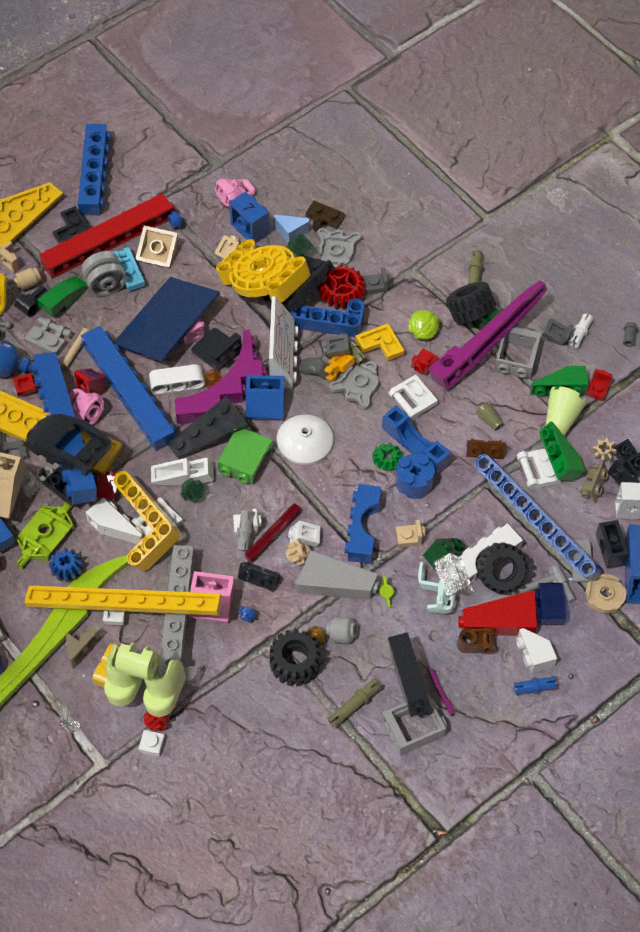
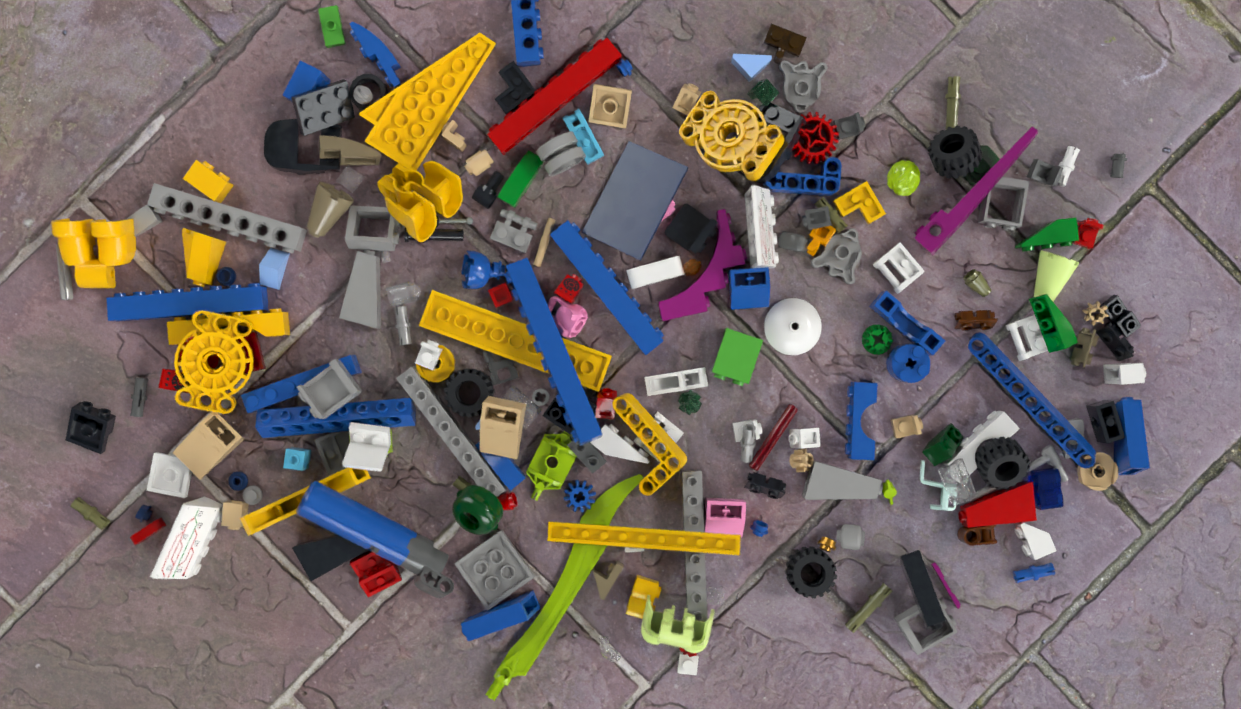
camera: 10 degrees left, 30 degrees up
black slope [26,414,111,476] -> none
black wing [167,396,249,460] -> none
bright pink piece [215,178,256,208] -> none
blue brick [229,191,269,244] -> none
red bracket [411,348,439,376] -> none
none -> dark grey hinge [568,440,607,474]

